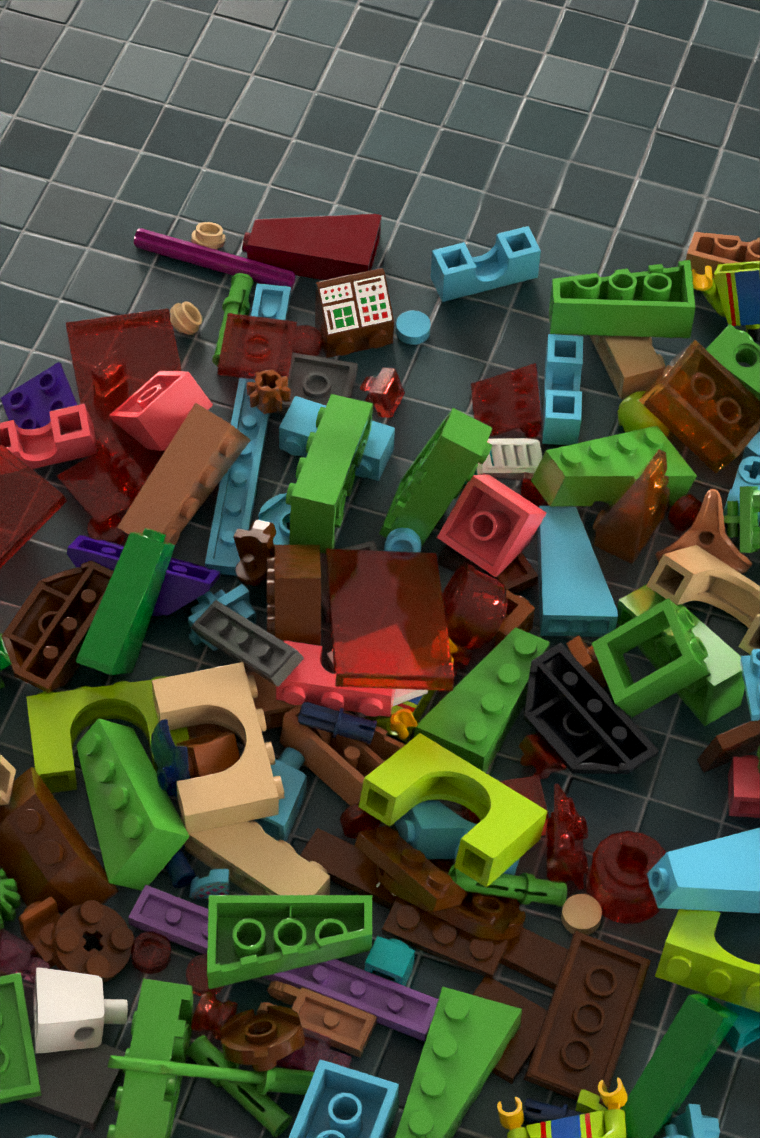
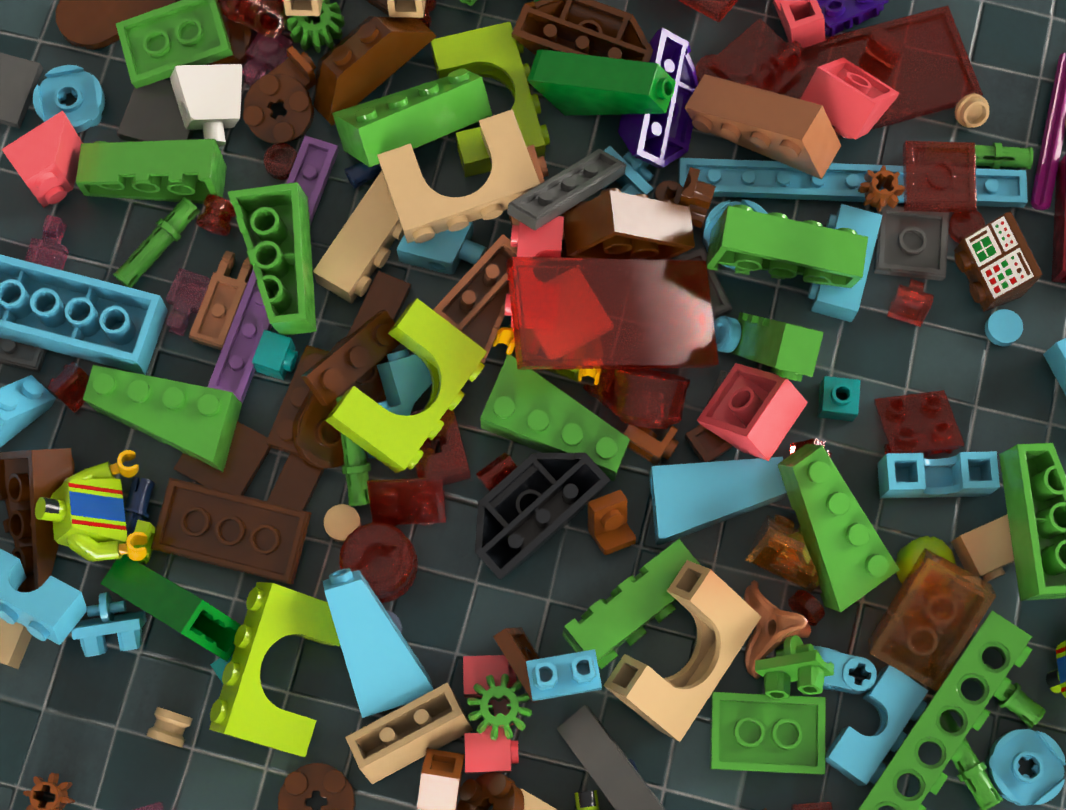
camera: 85 degrees right, 20 degrees up
bright green piece [107,1055,314,1095] -> none
plate [151,719,190,797] -> none
dark orange brick [177,730,240,780] -> none
medium azure tile [189,869,230,899] -> none
reddish brown plate [221,1006,305,1072] -> none
dark blue axle [298,702,377,745] -> none
white slope [477,438,542,481] -> none
bright green window [591,598,710,717] -> none

